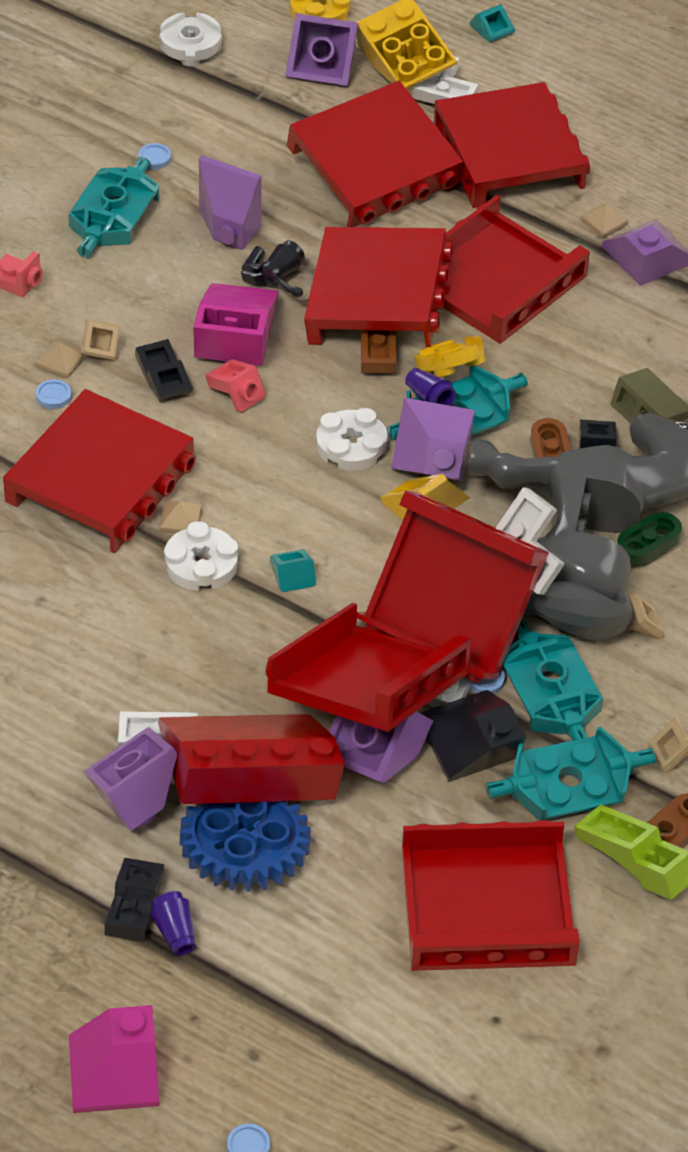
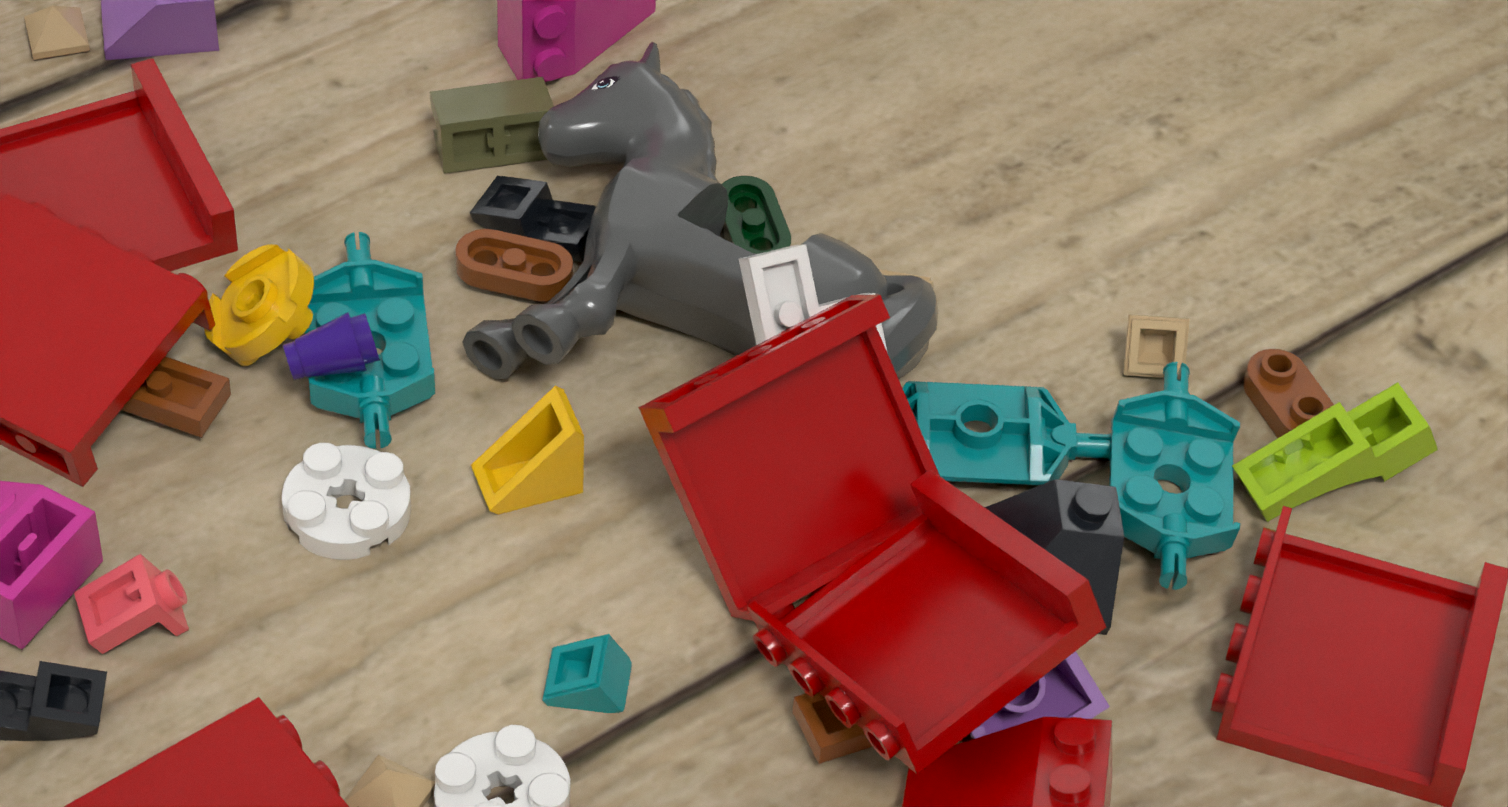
camera: 70 degrees left, 0 degrees up
medium lavender slope [391,398,475,481] -> none

